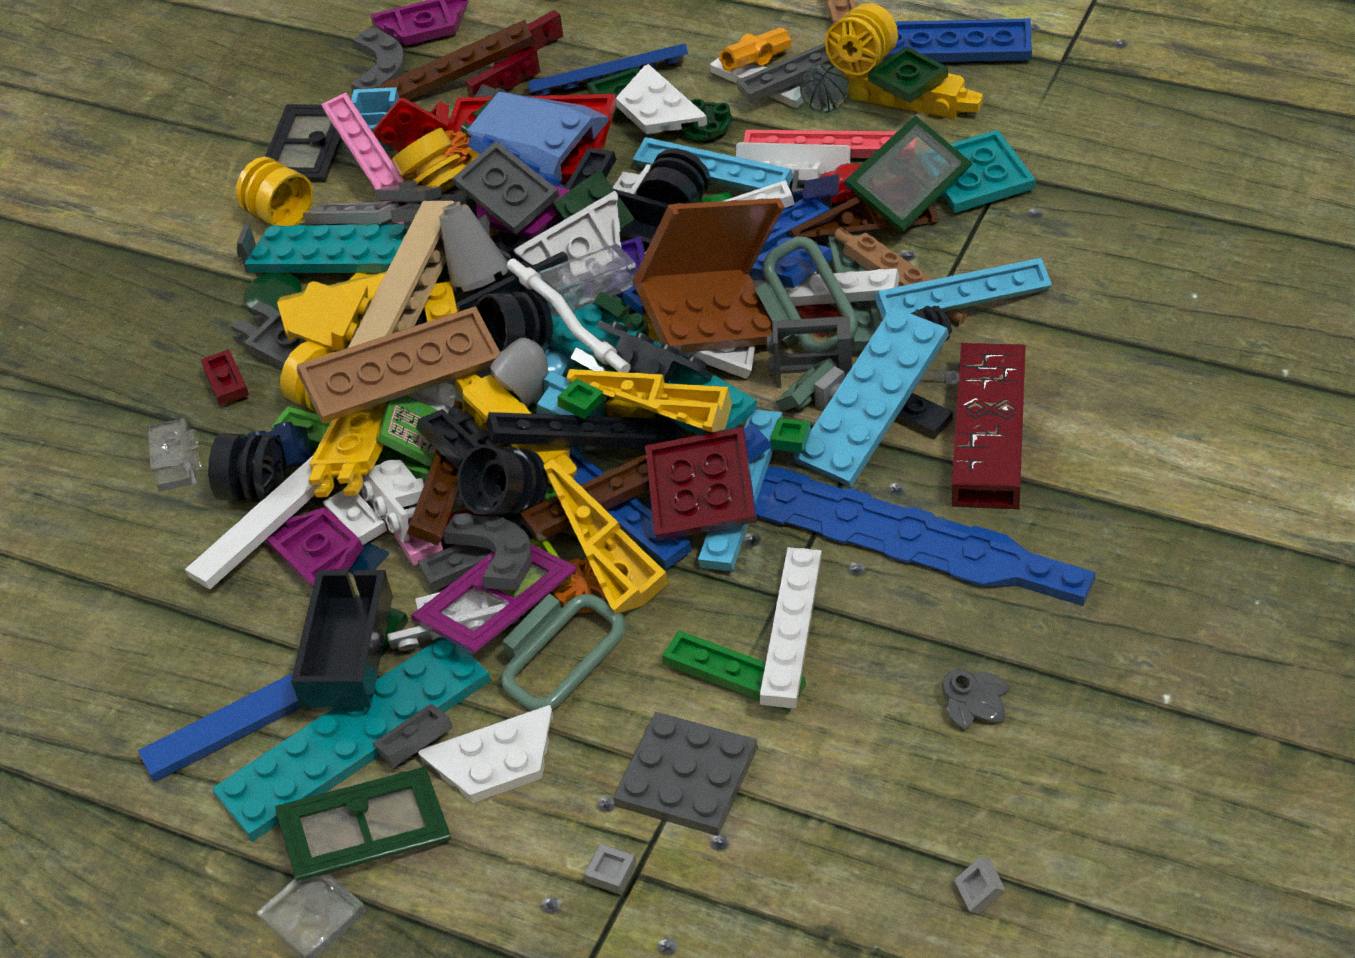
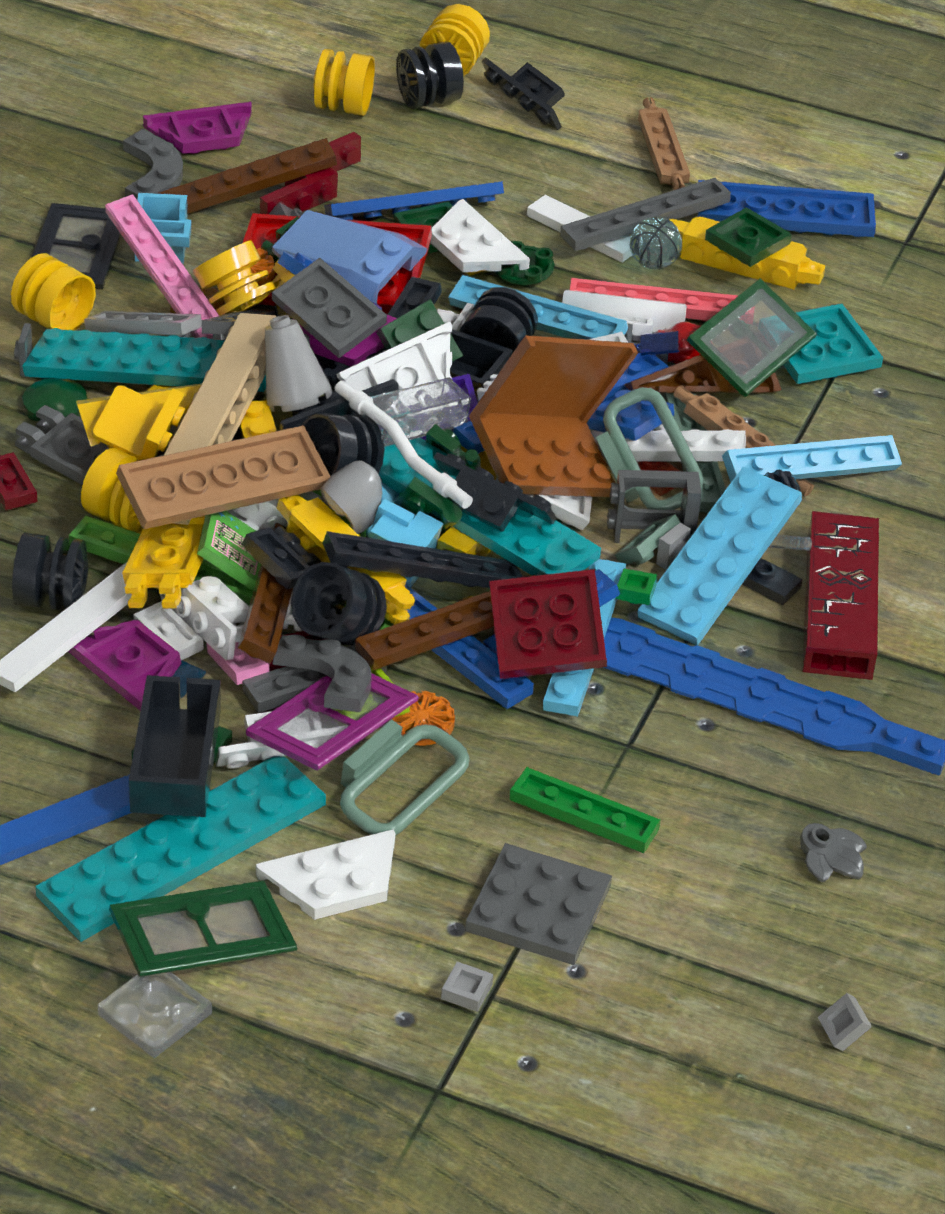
camera: 10 degrees left, 5 degrees down
dark blue bracket [247,422,313,467] -> none
red bracket [372,98,450,152] -> none
dark grey plate [372,703,453,767] -> none
dark grey plate [375,181,442,202] -> none
yellow wedge [543,459,669,614] -> none
green plate [557,378,603,419] -> none
yellow wedge [567,369,732,432] -> none
light orange piece [719,27,792,72] -> none
white plate [760,547,821,708] -> none
yellow wheel [825,3,898,75] -> none

